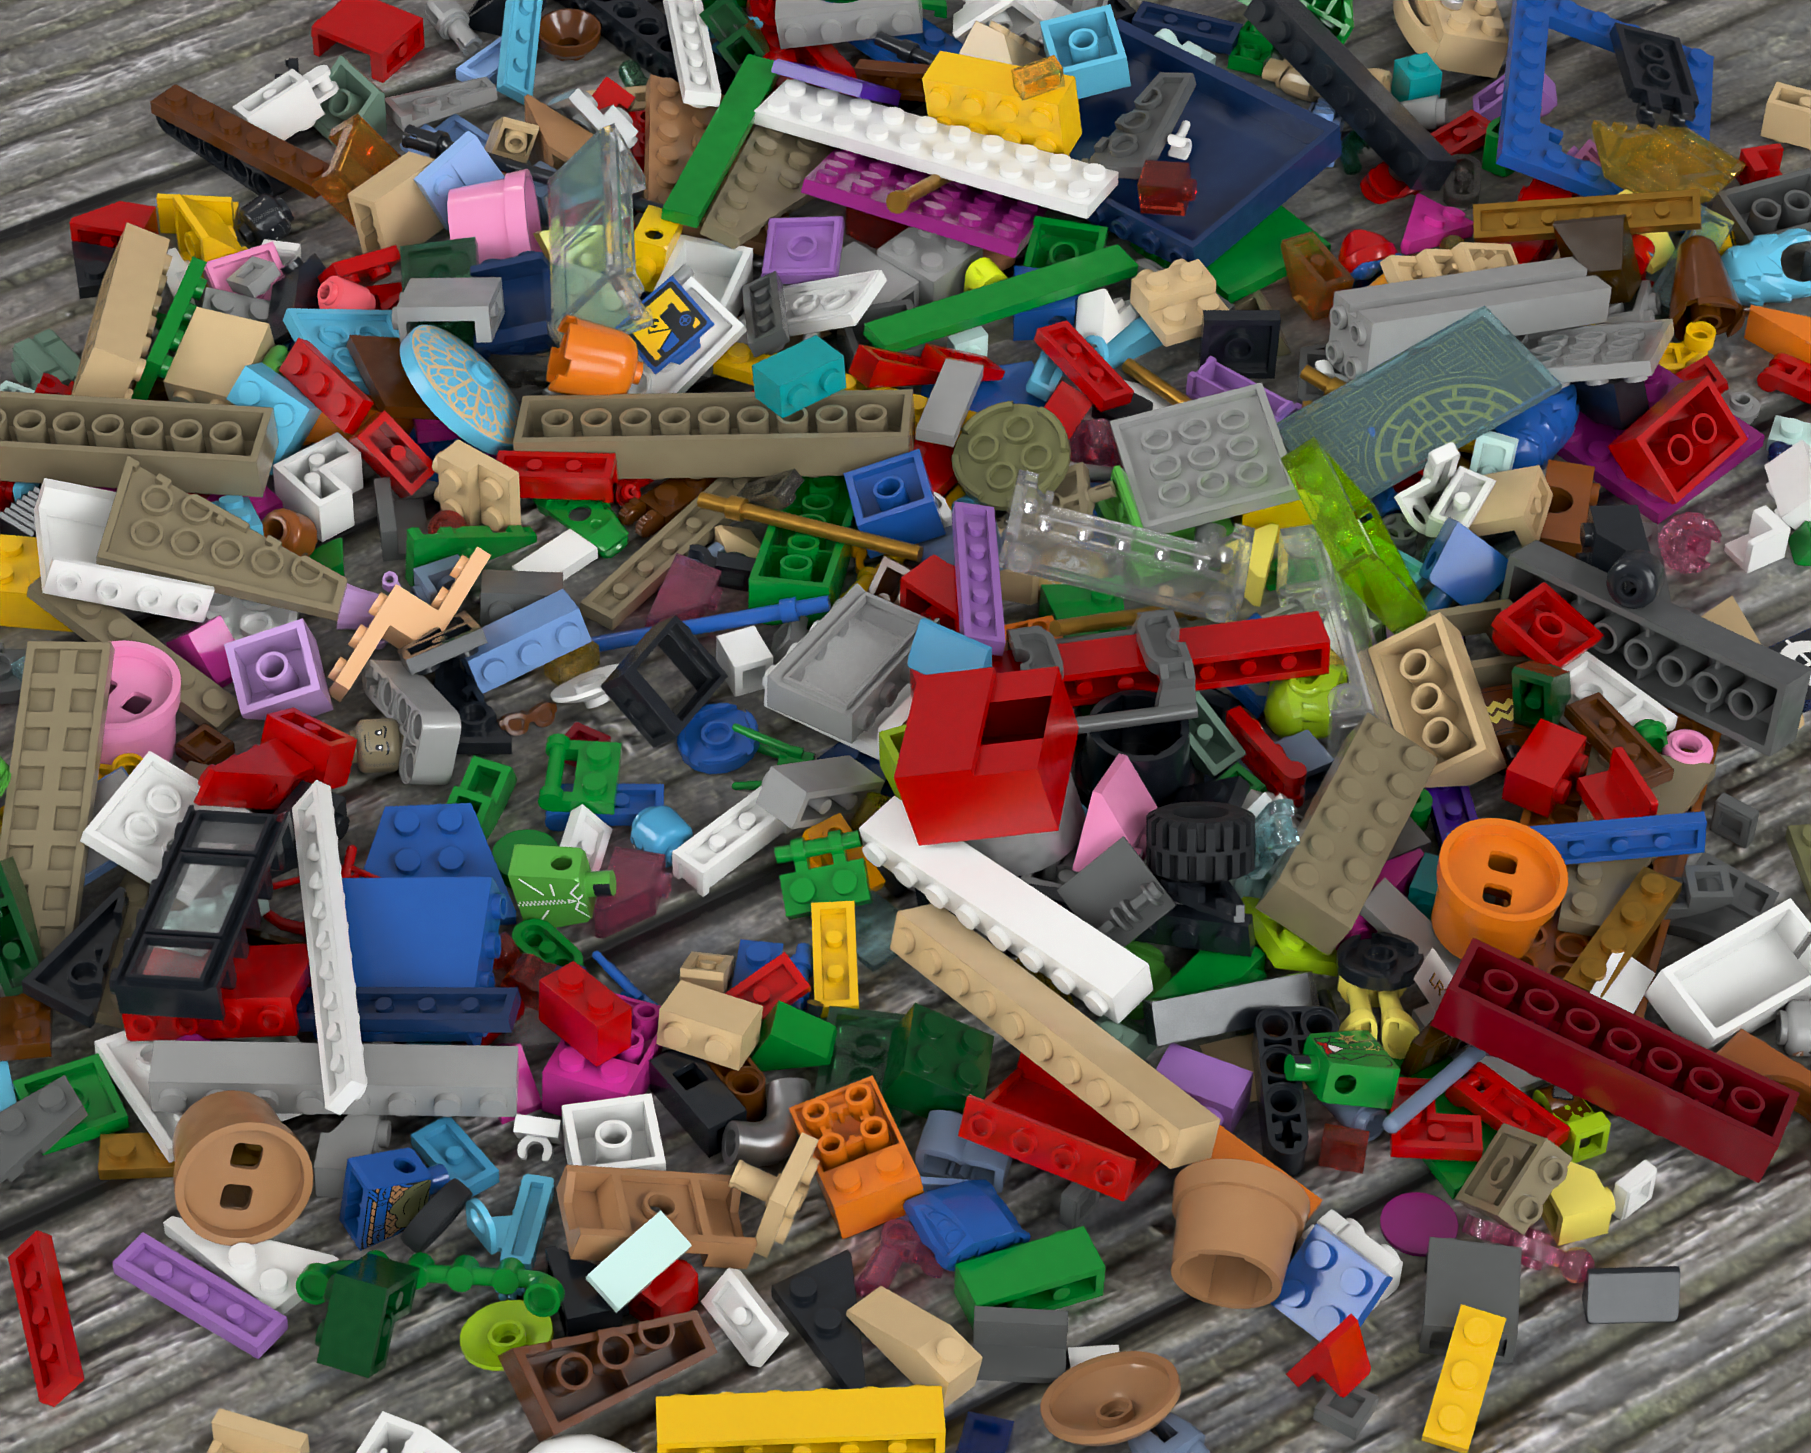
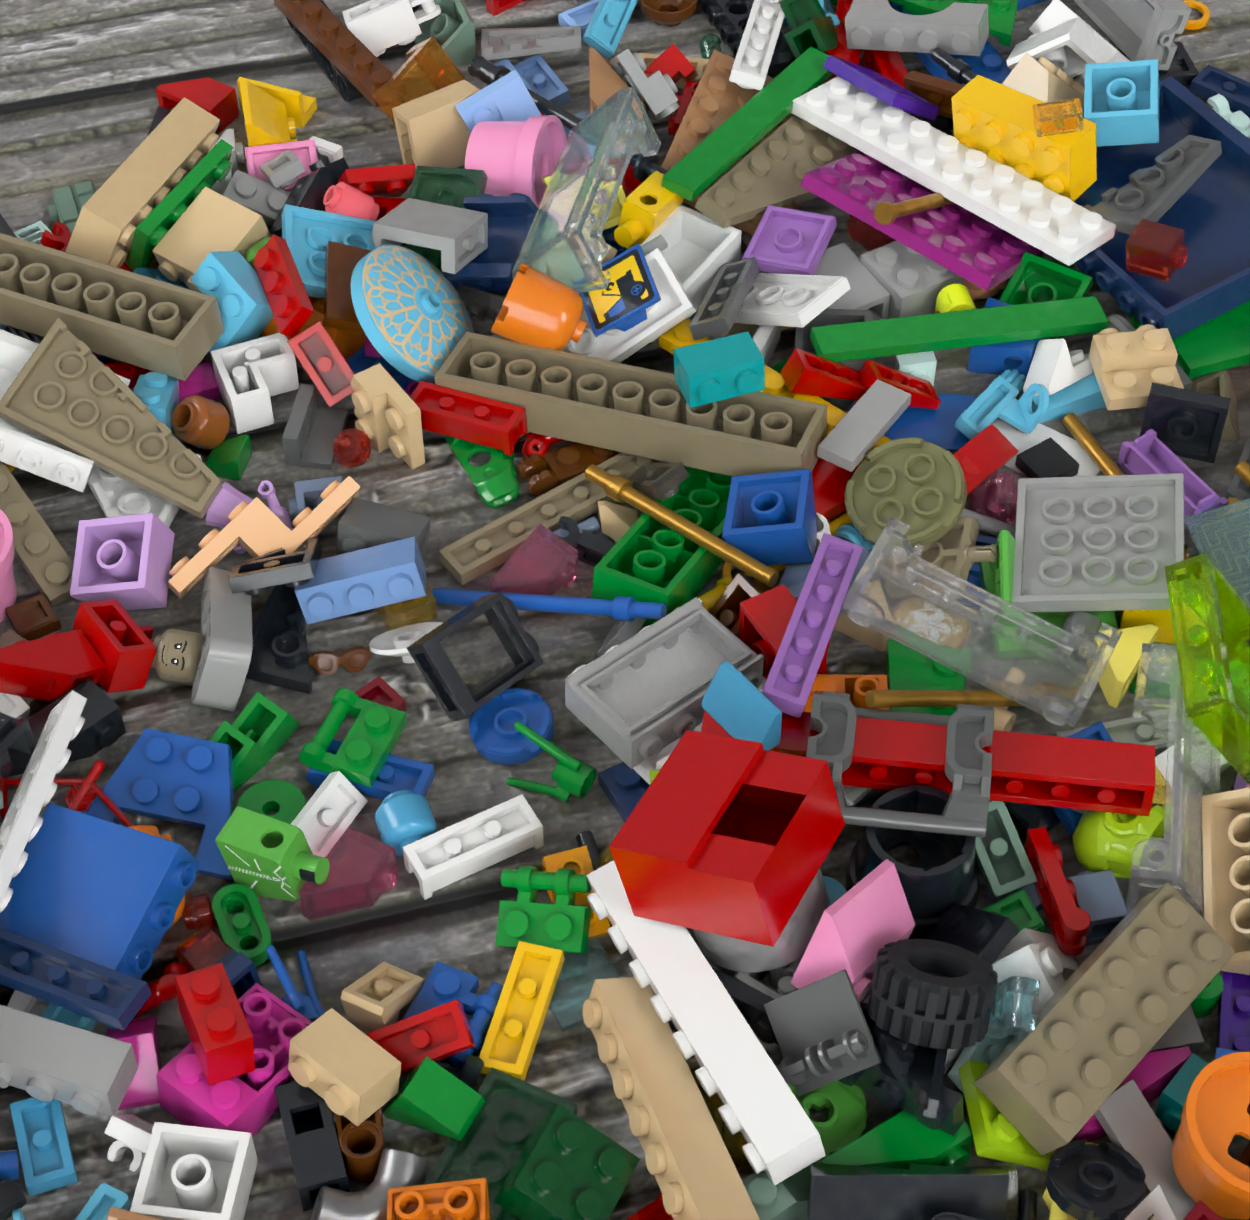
camera: 20 degrees right, 5 degrees up
dark pink slope [166,615,235,688] -> none
black head [236,193,294,246] -> none
green wing [405,525,537,587] -> none
tan slope [484,117,539,176] -> none
white tile [512,529,598,581] -> none
white brick [716,625,773,697] -> none
light grey brick [756,755,885,829] -> none
red plate [1034,320,1134,412] -> none
white hand [1167,120,1192,160] -> none

